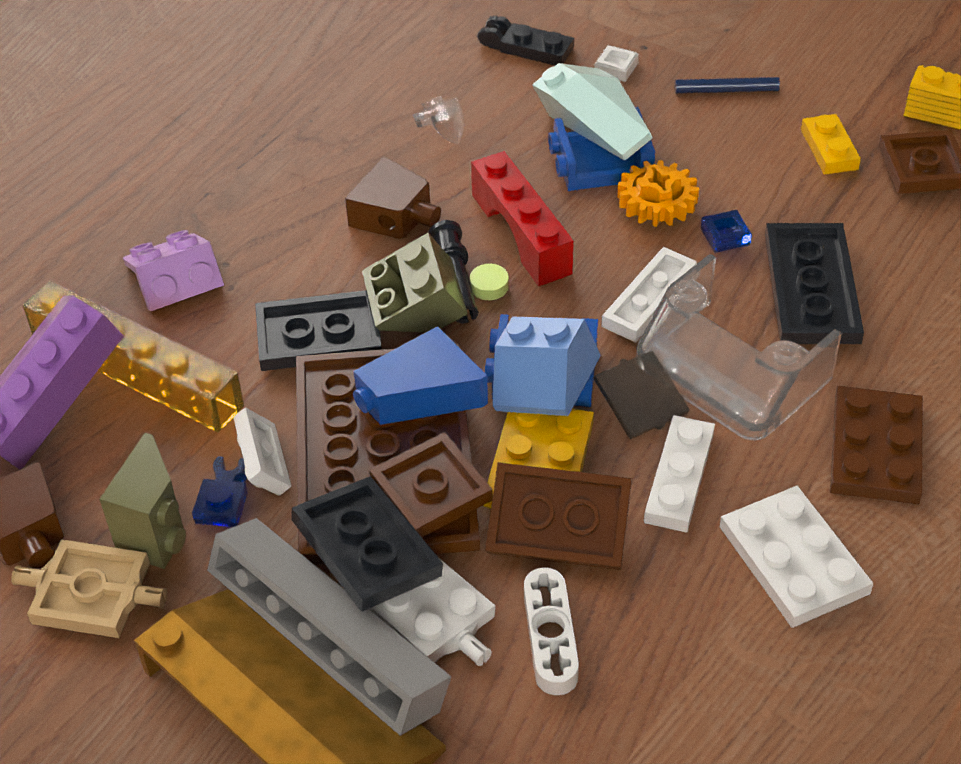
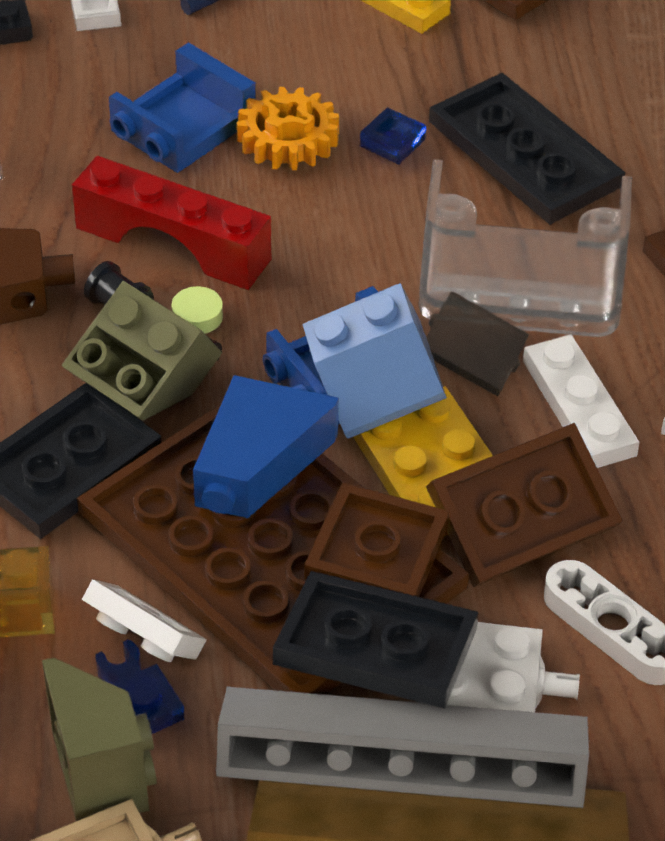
camera: 40 degrees left, 0 degrees up
light aqua wedge [532,63,653,160] -> none
white plate [601,247,697,343] -> none

